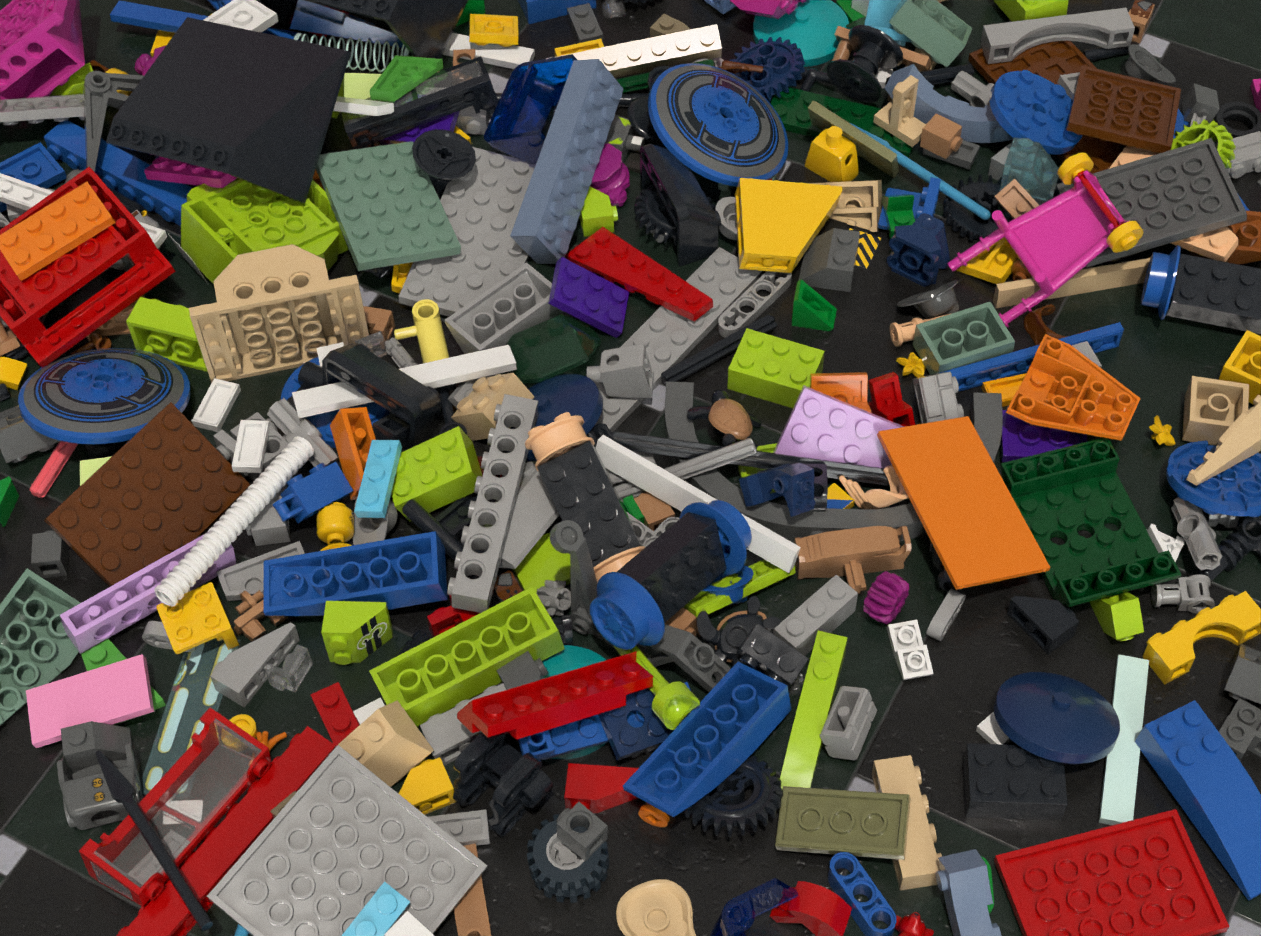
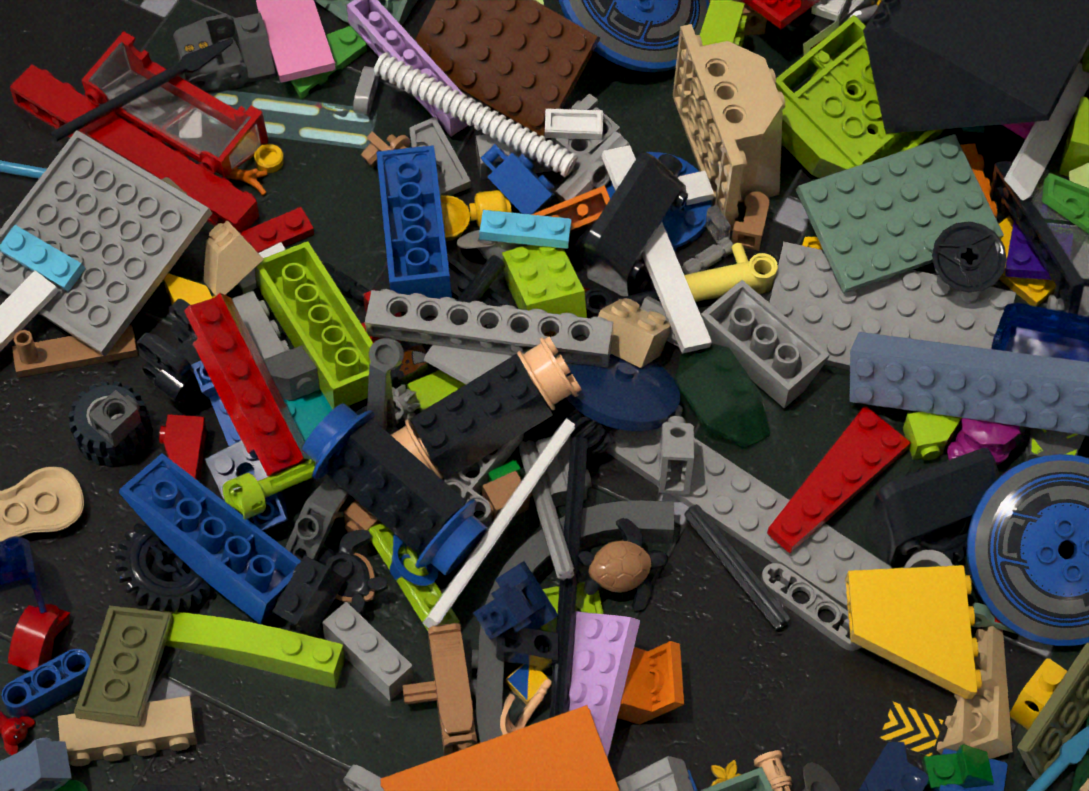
camera: 85 degrees right, 5 degrees up
yellow bracket [156,582,239,654] -> none
white tile [192,378,241,432] -> none
light grey slope [210,622,300,707] -> none
clear bracket [264,644,313,692] -> none
lime slope [321,601,393,665] -> none
light grey plate [428,809,490,846] -> none
dark purple plate [548,257,629,338] -> none
lime brick [727,328,825,408] -> none
green slope [792,279,837,331] -> none
dark grey slope [799,228,860,292] -> none
light grey brick [820,686,877,760] -> none
magenta gear [863,571,909,624] -> none
red brick [868,372,915,427] -> none
white slope [887,620,934,680] -> none

